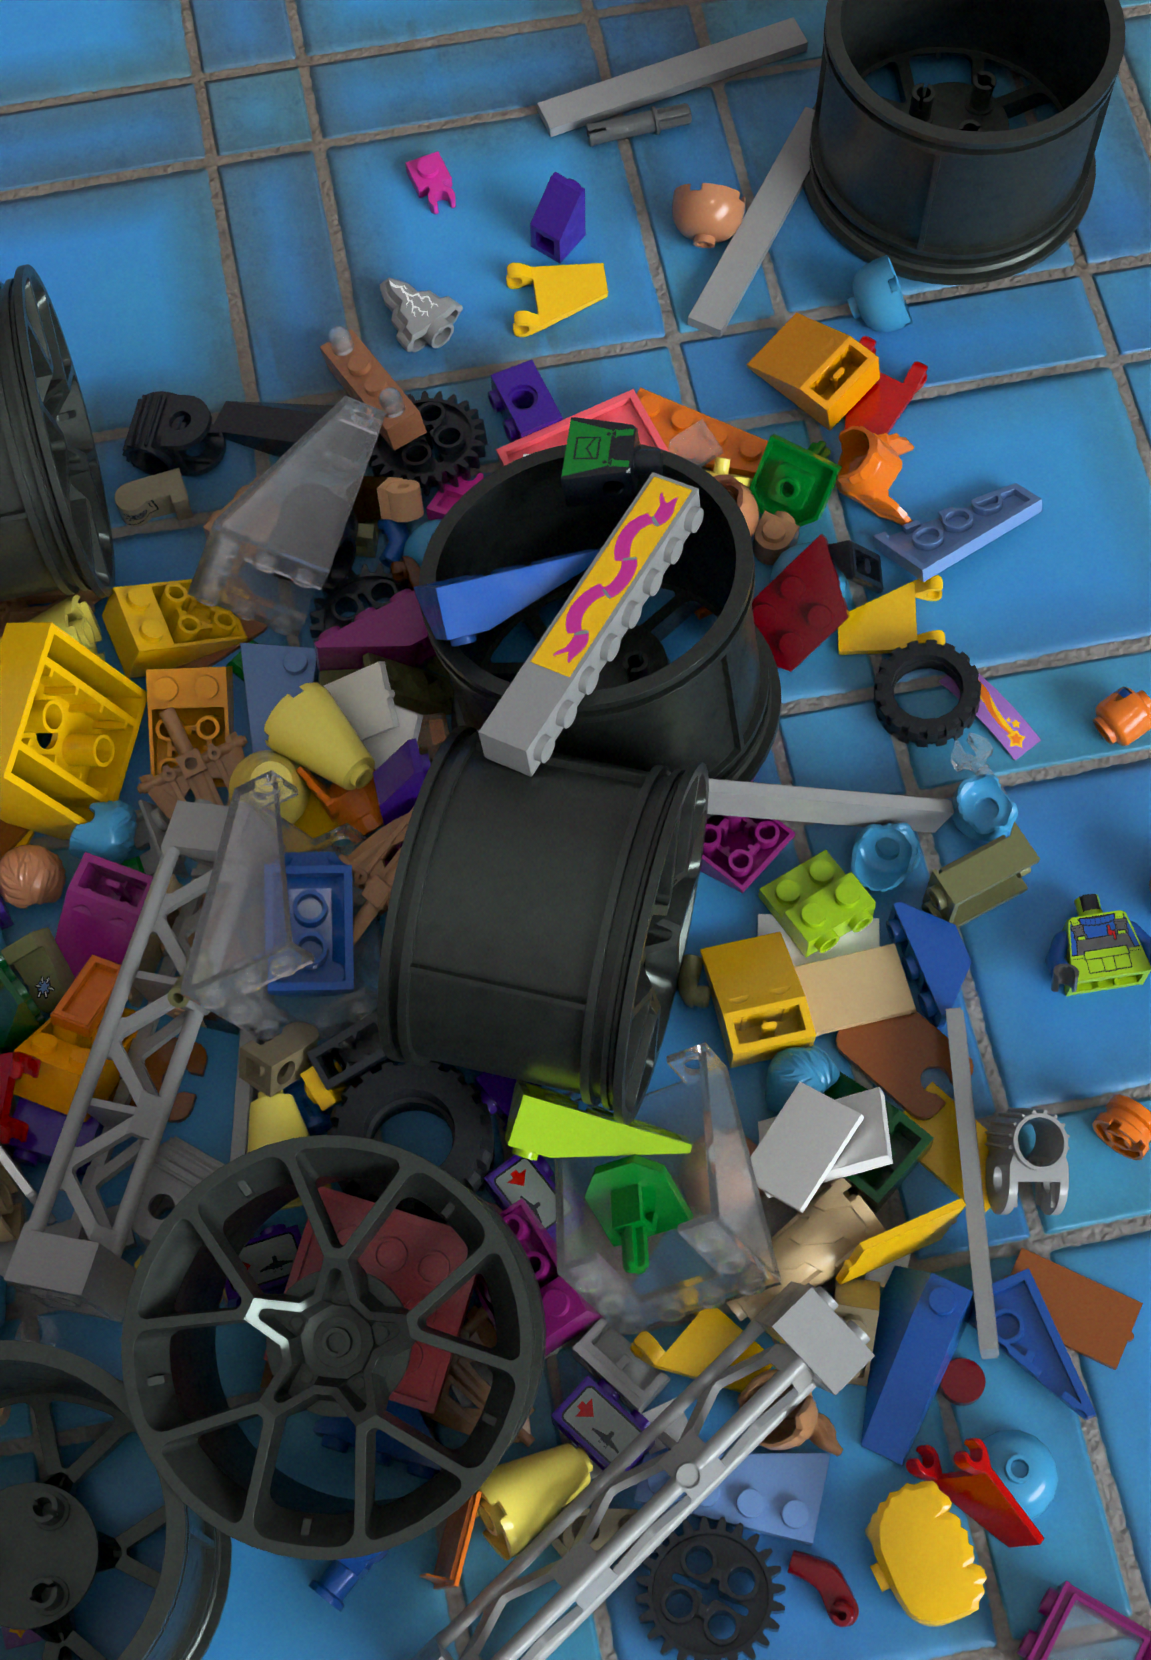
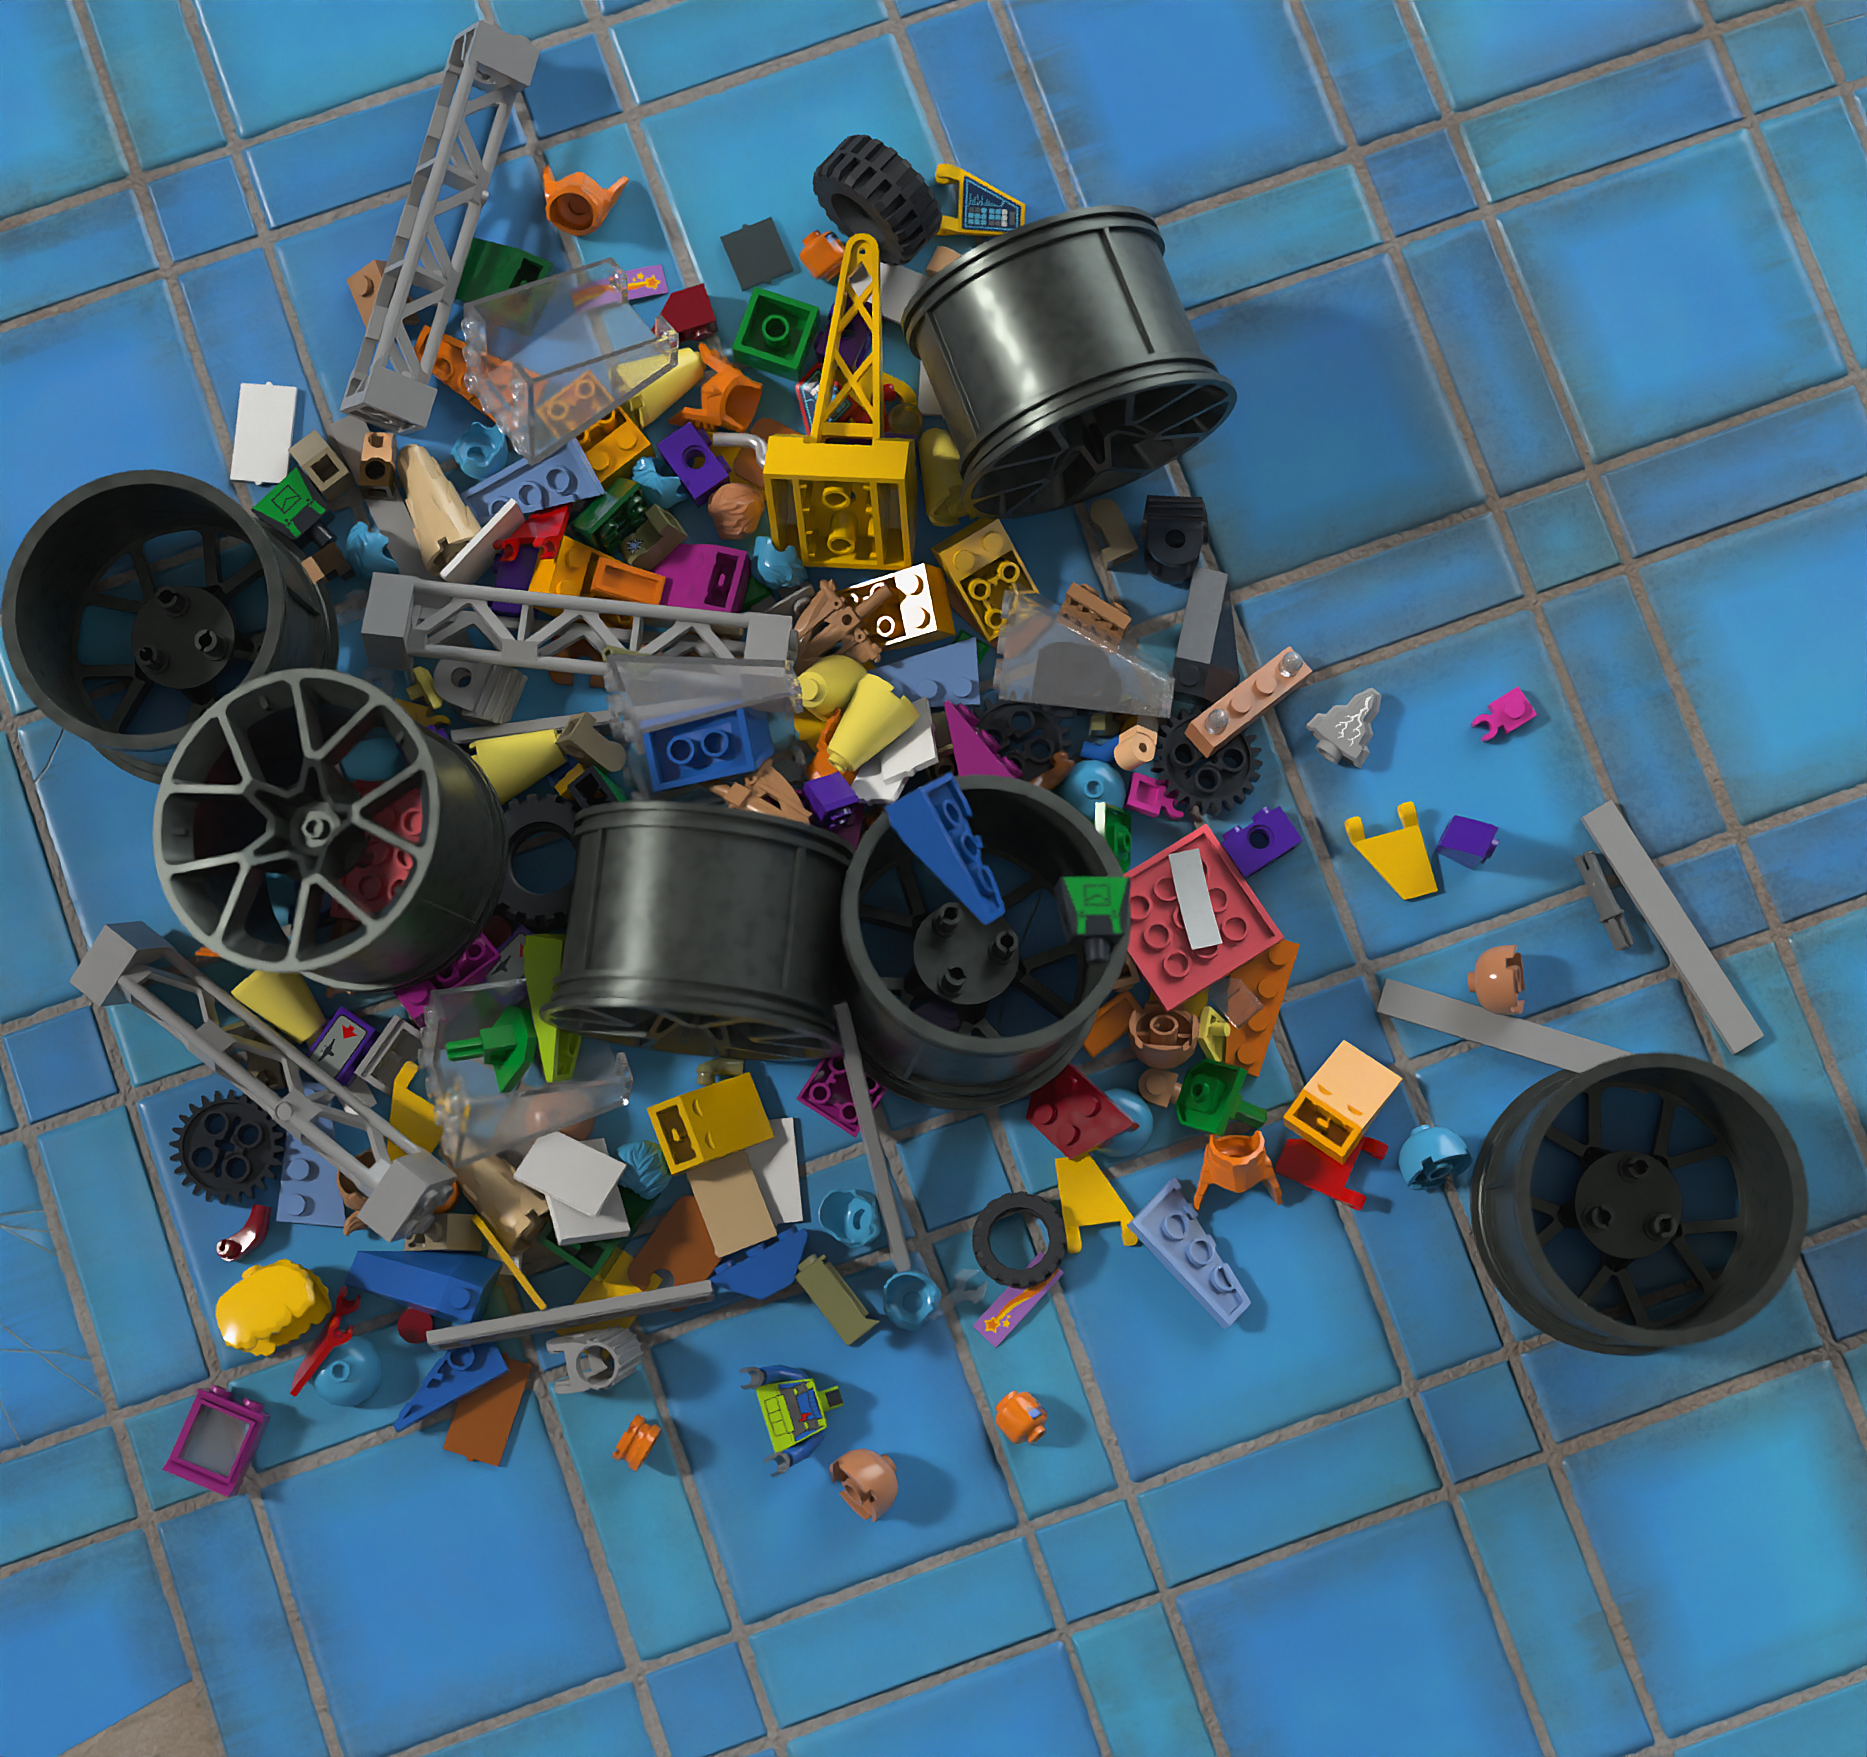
camera: 80 degrees right, 15 degrees up
light grey brick [478,472,704,777] -> none
lime plate [758,850,876,958] -> none
black slope [828,540,884,593] -> none

